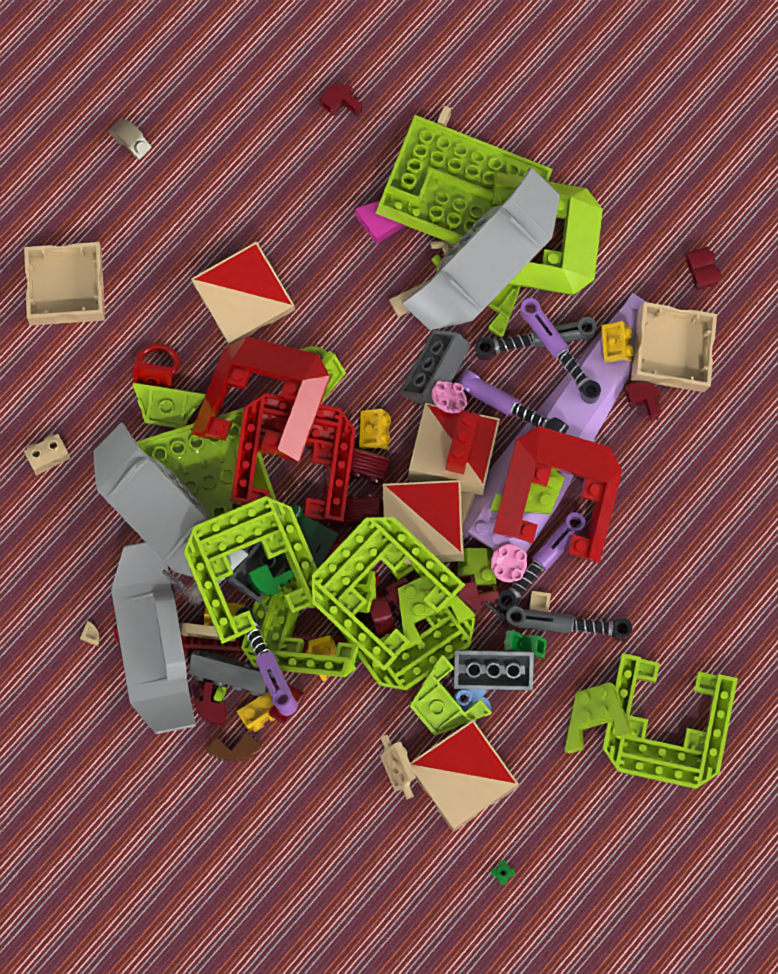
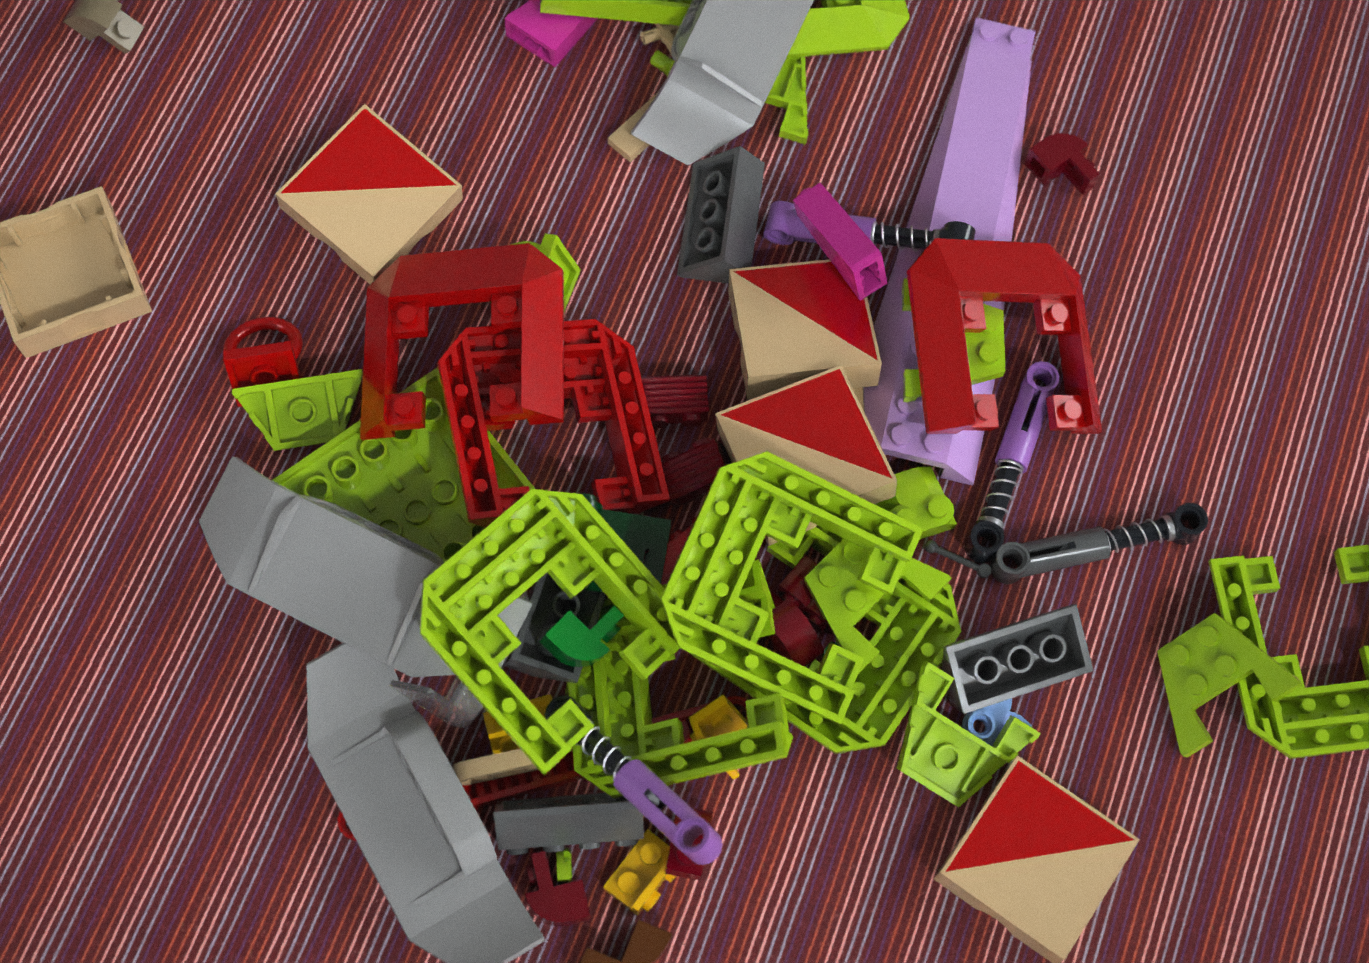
camera: 25 degrees left, 5 degrees down
tan brick [24,434,70,476] -> none
tan tile [80,621,100,647] -> none
yellow bracket [359,409,391,450] -> none
tan plate [380,735,416,800] -> none
bright pink dish [432,381,467,414] -> none
red brick [445,410,480,475] -> none
dark red brick [458,574,499,610] -> none
piece [475,317,597,360] -> none
bright pink dish [491,544,527,582] -> none
green brick [504,630,547,659] -> none
piece [520,298,601,404] -> none
tan tile [529,591,551,612] -> none
yellow bracket [602,321,634,363] -> none
tan tile [631,302,717,392] -> none
none -> dark pink slope [793,183,888,301]

